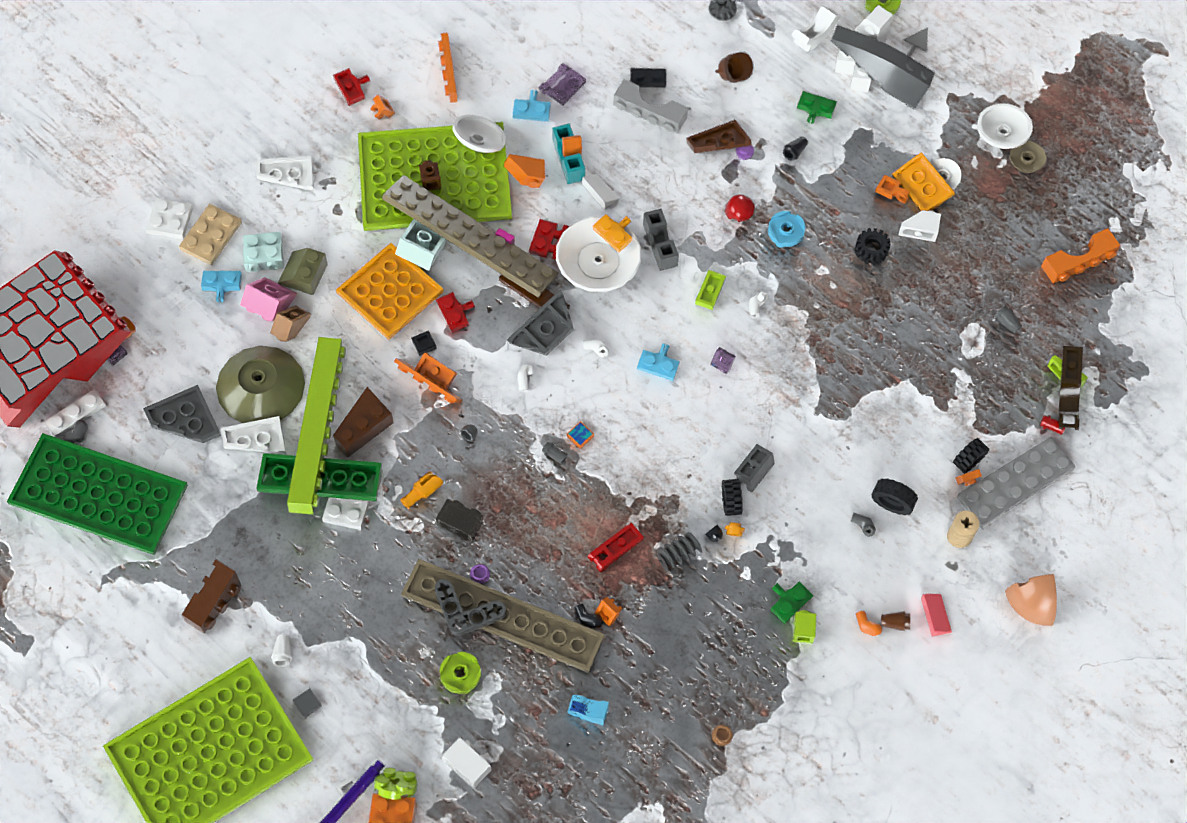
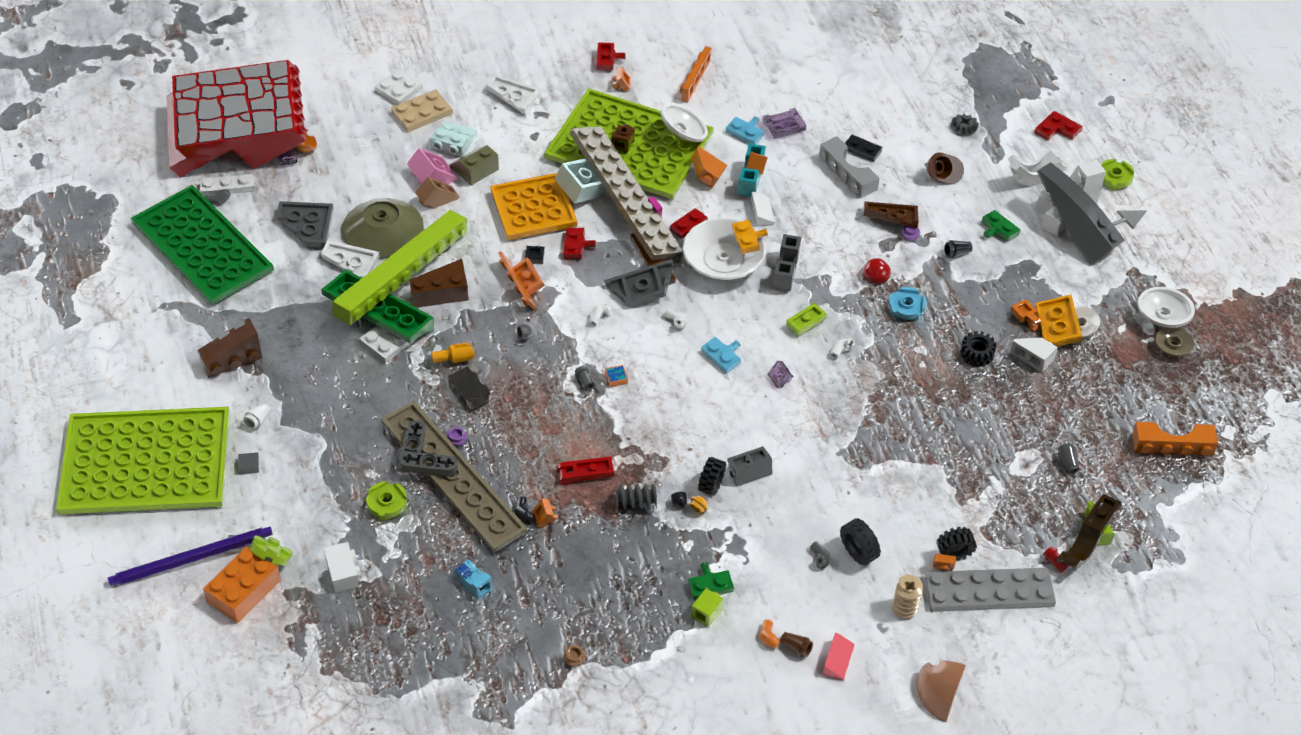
camera: 30 degrees right, 15 degrees down
medium azure plate [201,271,242,302] -> none

